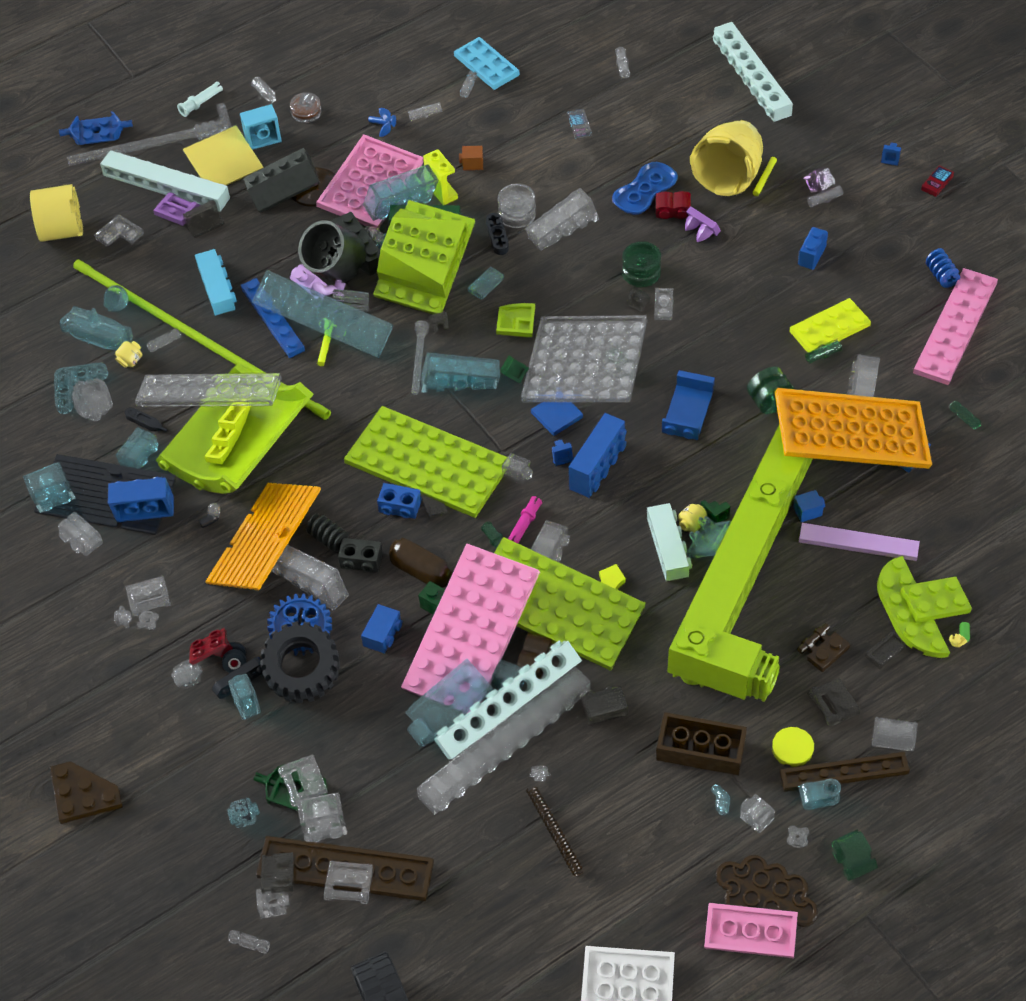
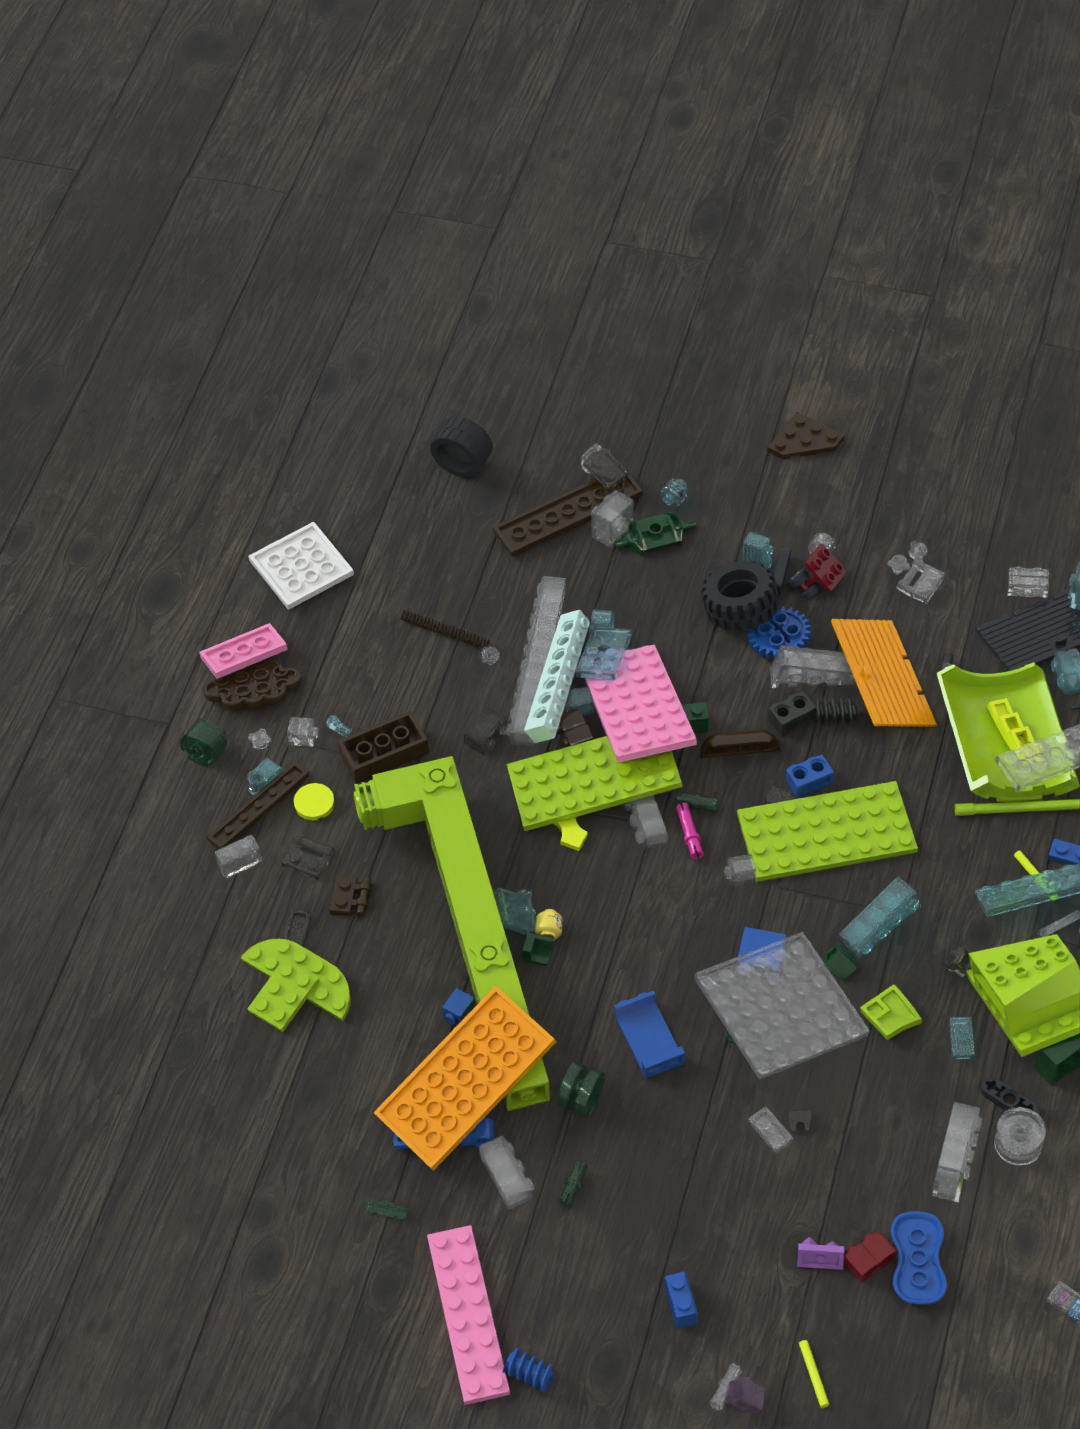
camera: 140 degrees right, 0 degrees up
blue brick [108,477,174,522] -> none
clear axle [228,930,270,954] -> none
clear plate [278,754,328,806] -> none
clear plate [324,861,373,904] -> none
blue piece [361,604,402,654] -> none
clear piece [411,320,429,395] -> none
blue tile [552,440,573,466] -> none
blue brick [569,413,627,498] -> none
clear green wheel [622,242,661,287] -> none
light aqua brick [647,503,692,581] -> none
light yellow piece [690,120,763,196] -> none
neon yellow plate [790,298,871,355] -> none
lavender tile [799,523,920,561] -> none
arm [949,622,970,647] -> none

